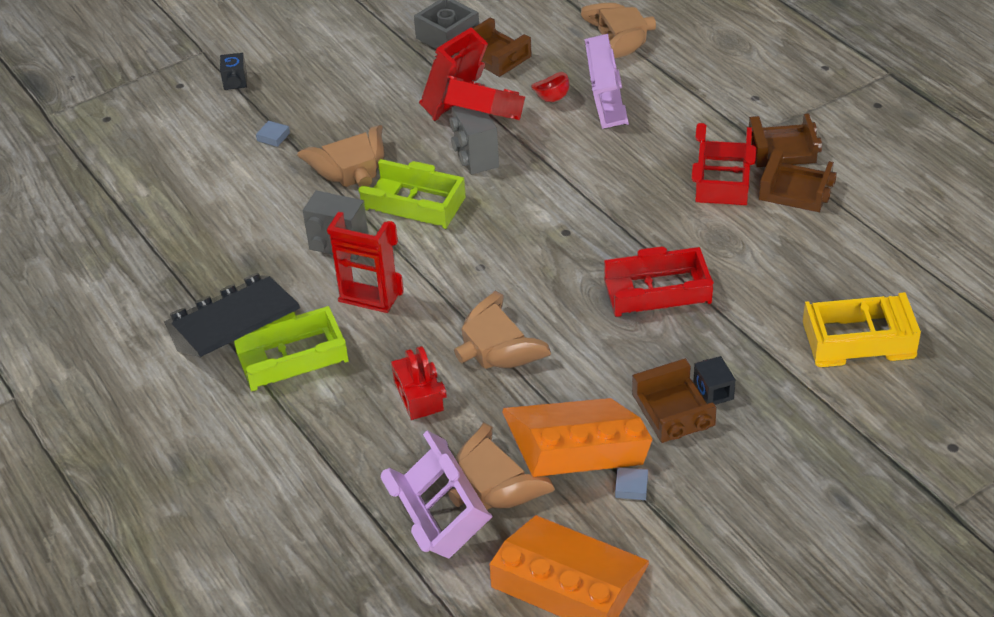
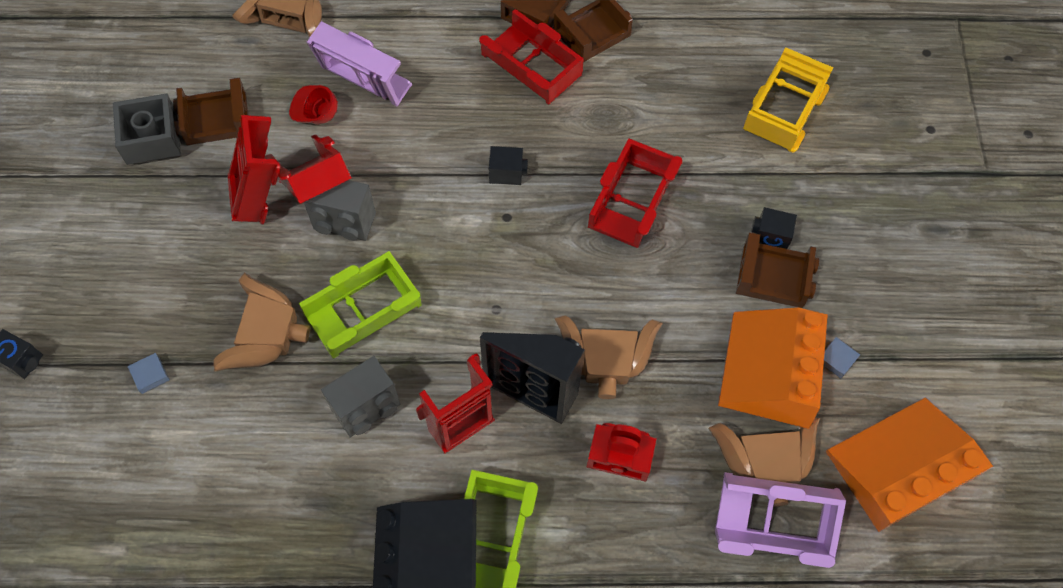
camera: 60 degrees left, 20 degrees up
none -> black slope [480,332,585,424]
none -> black brick [489,146,528,185]

